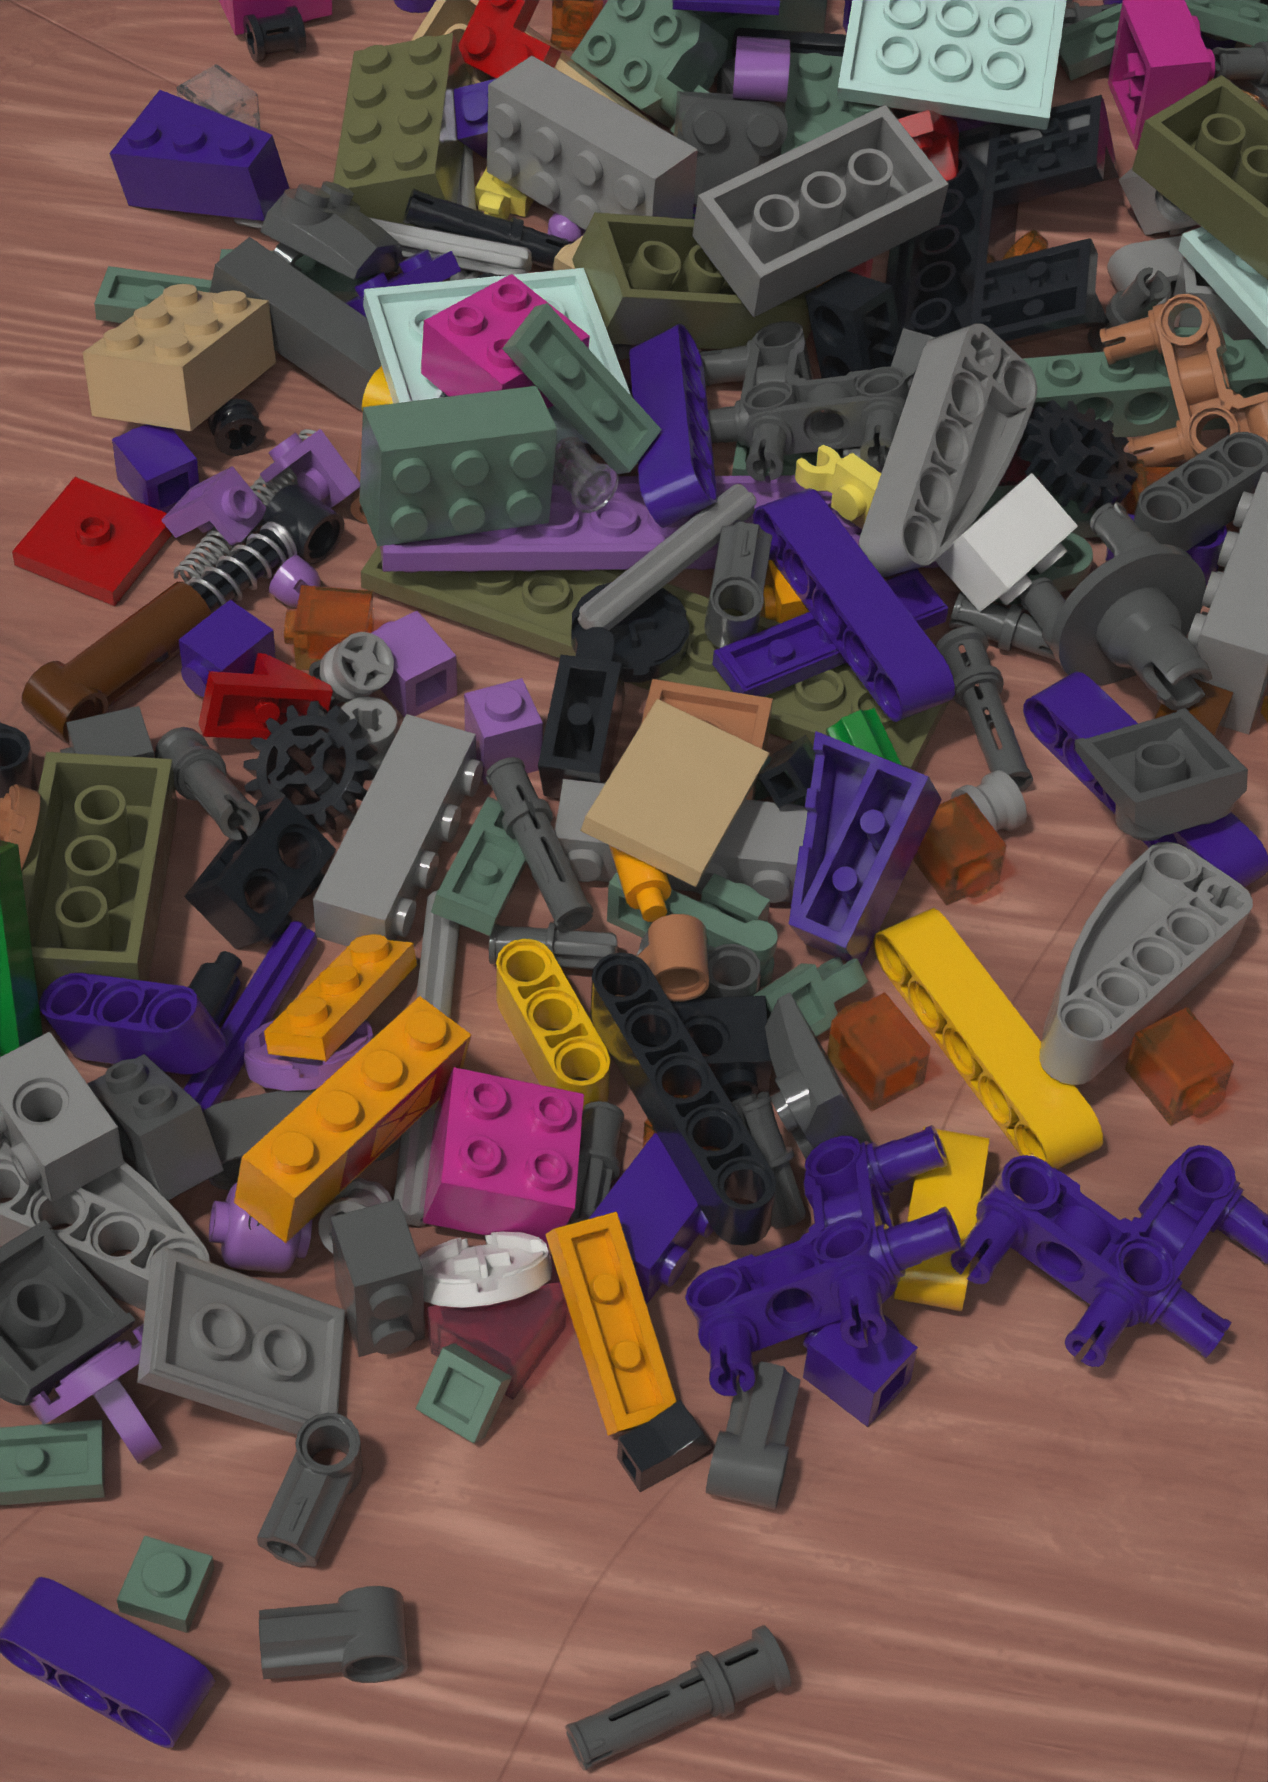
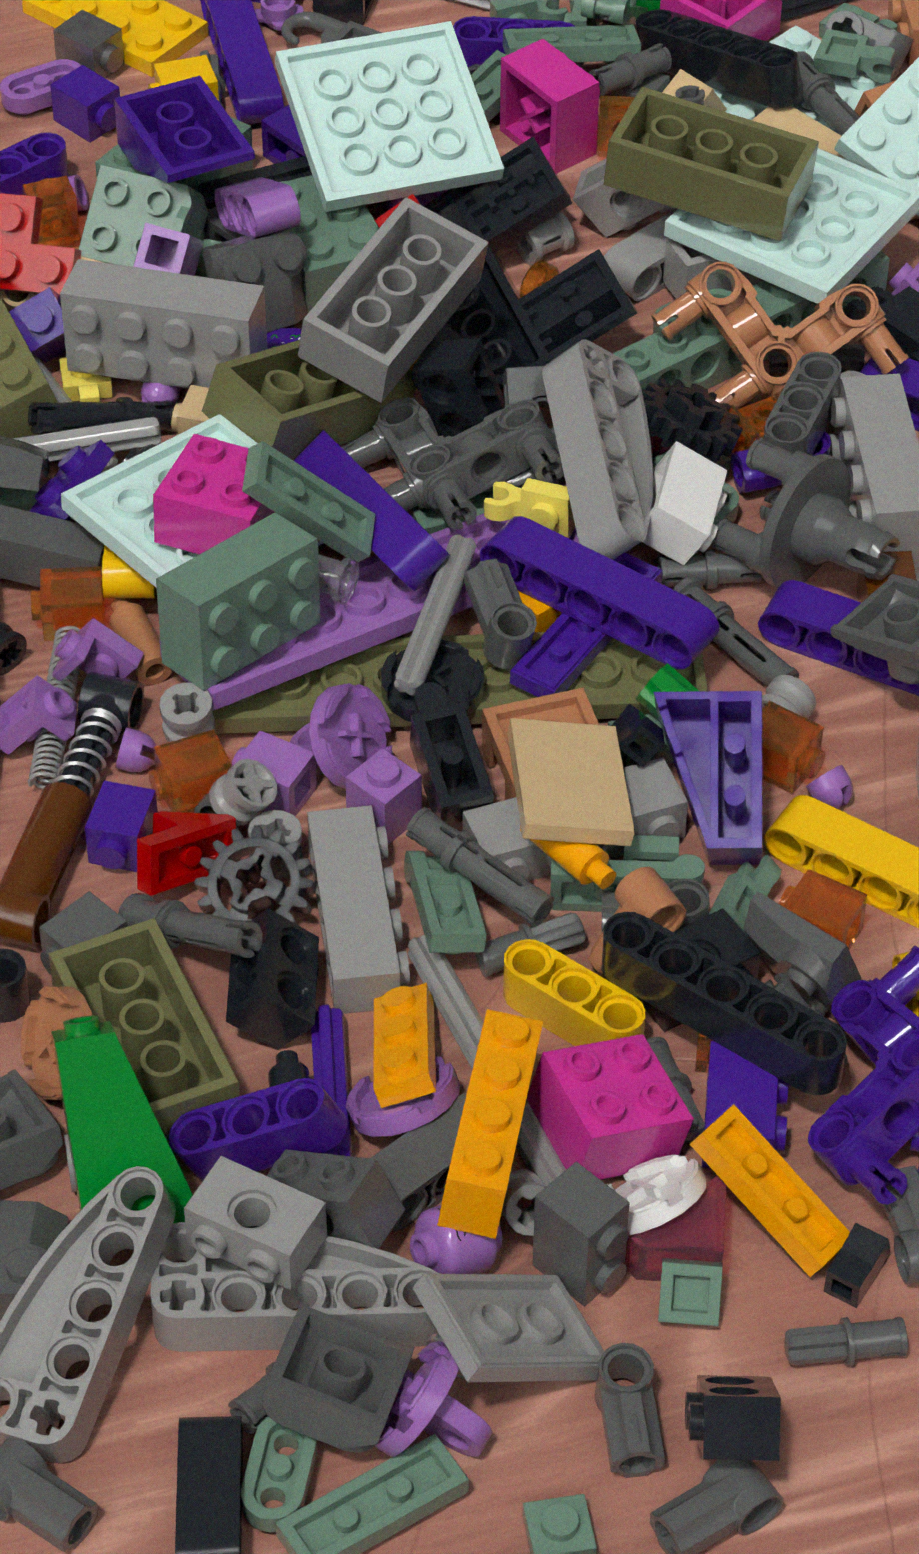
camera: 25 degrees left, 5 degrees down
dark grey pin [1087,267,1170,352] -> none
none -> clear orange brick [31,566,105,641]
none -> medium lavender brick [133,223,204,276]
none -> light grey wheel [159,683,215,750]
none -> medium lavender tile [290,683,392,789]
none -> light grey bush [514,211,575,265]
none -> black brick [685,1375,781,1461]
none -> dark grey axle [784,1317,908,1366]
none -> medium lavender hinge [806,765,853,809]

